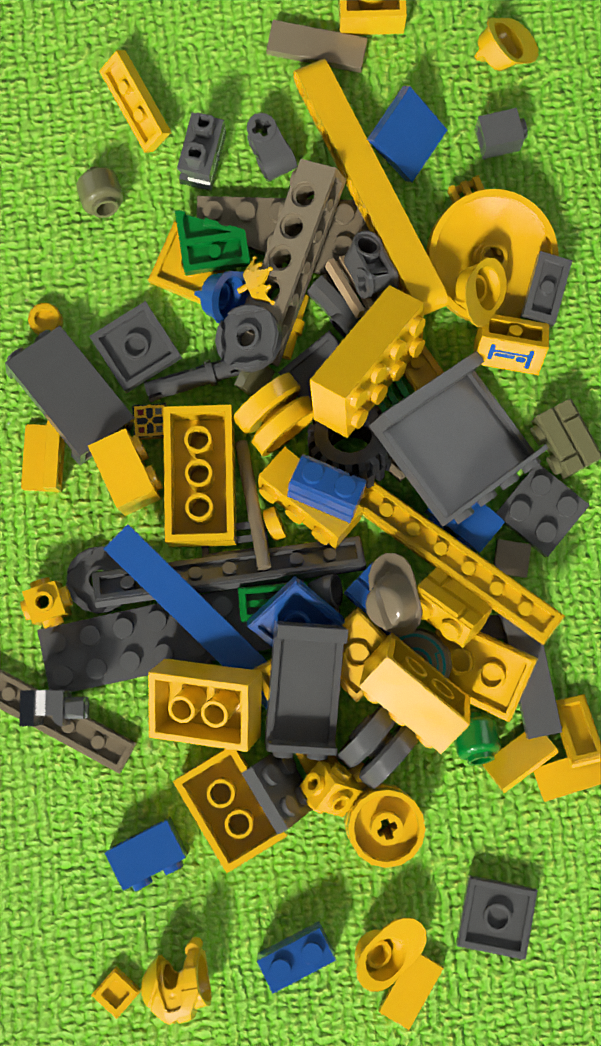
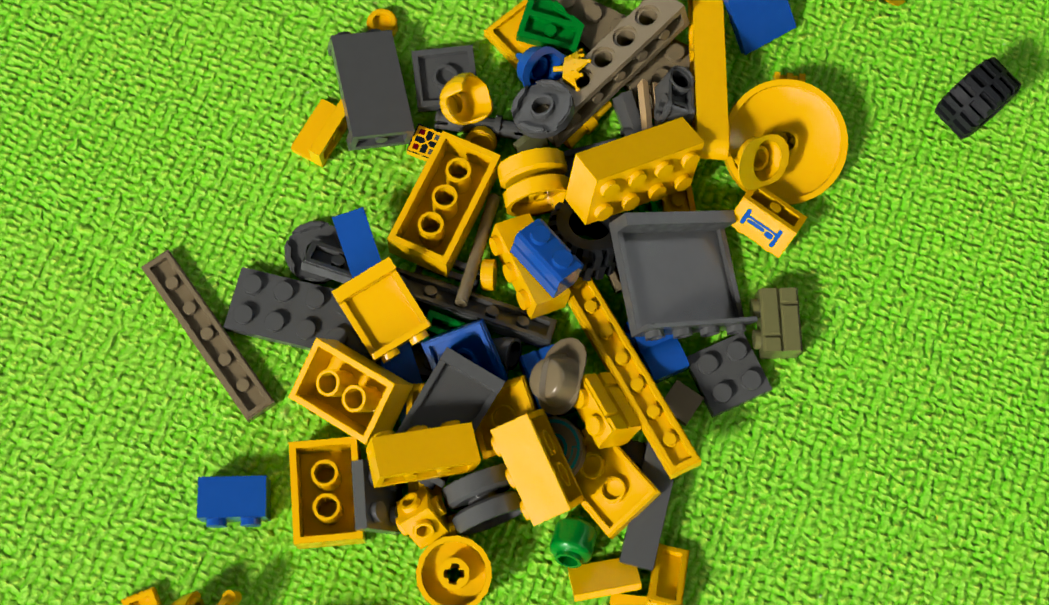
camera: 20 degrees right, 10 degrees down
dark grey hips [19,690,89,726] -> none
yellow brick [20,577,73,629] -> none
yellow brick [88,428,163,516] -> none
dark grey brick [474,108,528,160] -> none
dark grey panel [520,251,572,329] -> none
none -> yellow panel [331,257,432,363]
none -> yellow brick [366,420,481,488]
none -> yellow hair [439,72,493,125]
none -> yellow tile [465,126,498,152]

